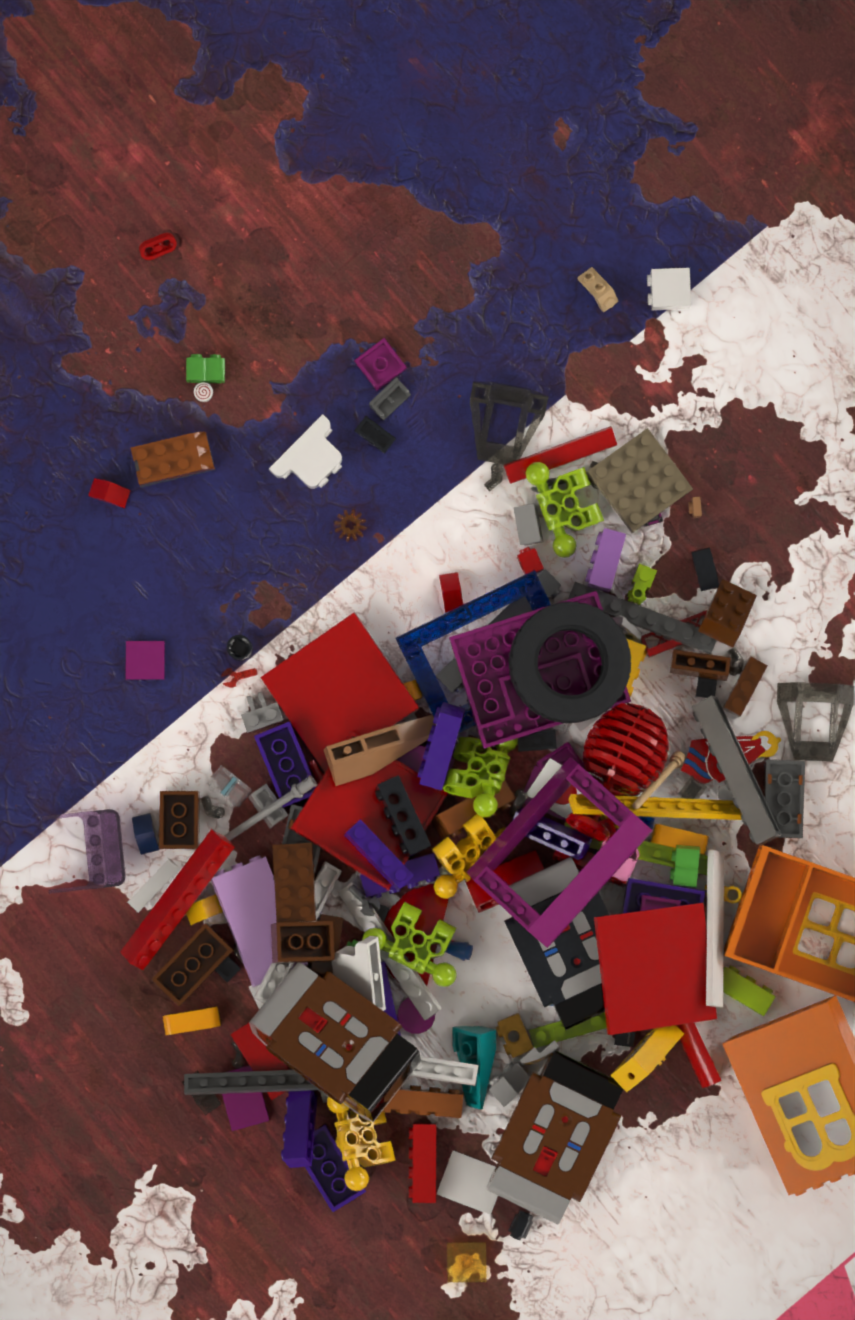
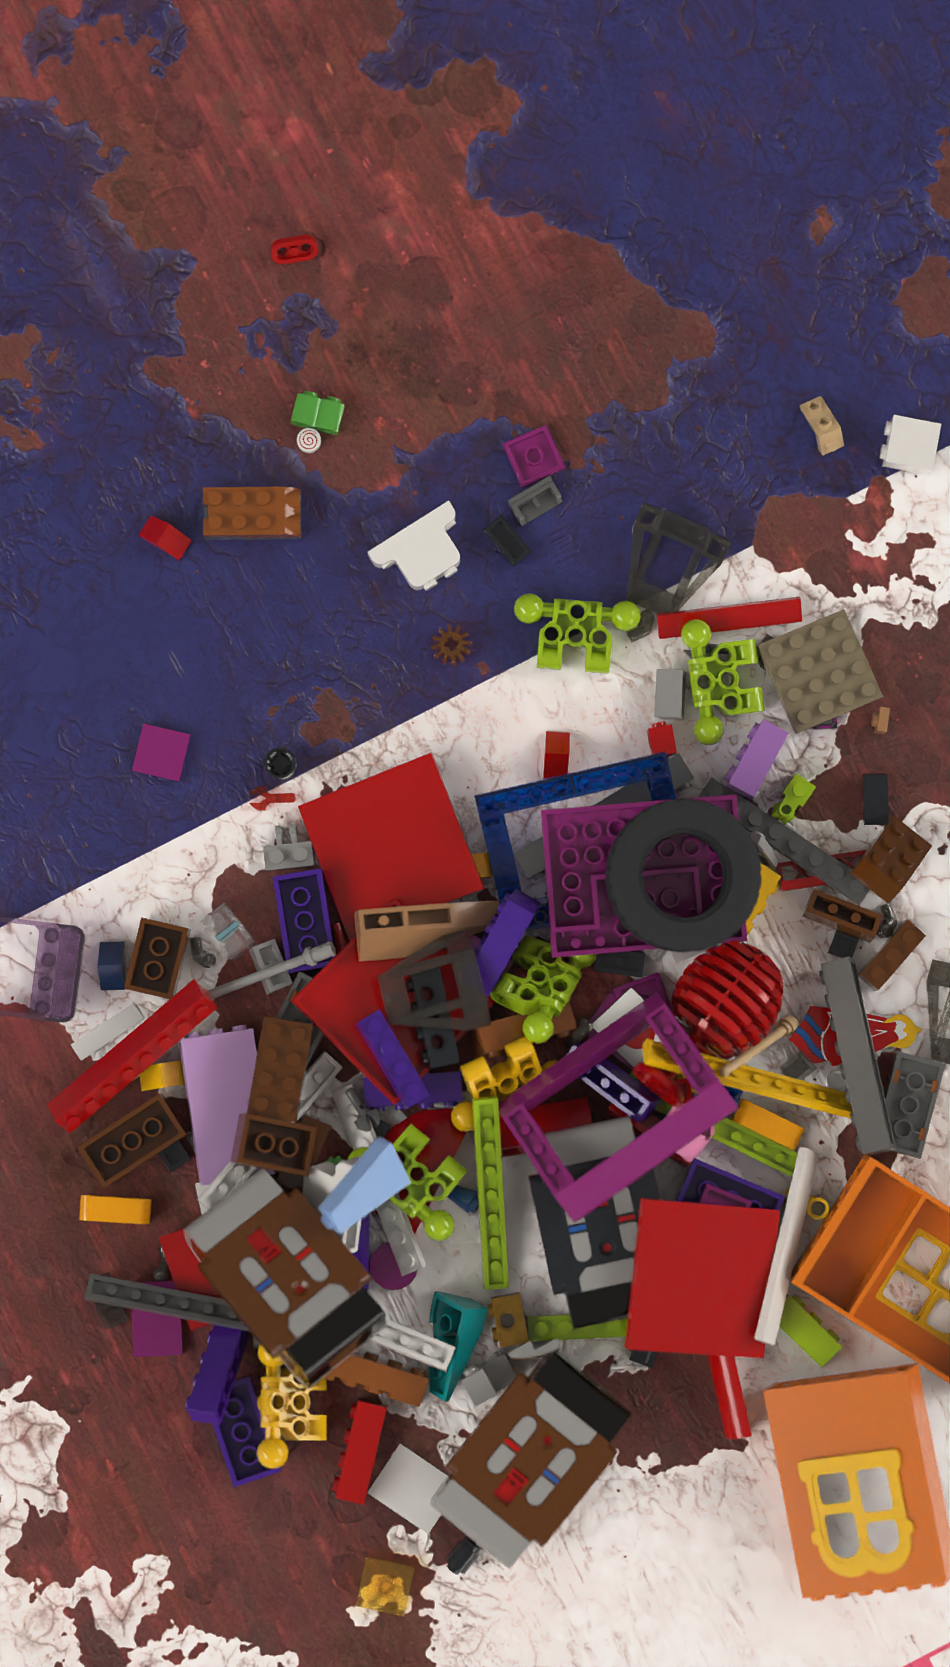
camera: 10 degrees right, 0 degrees up
yellow brick [611,1025,684,1092] -> none
bright green brick [670,845,700,887] -> none
none -> light blue slope [319,1137,411,1234]
none -> clear smoke windscreen [378,930,491,1031]
none -> lime plate [472,1096,509,1290]
none -> lime connector [514,593,641,674]

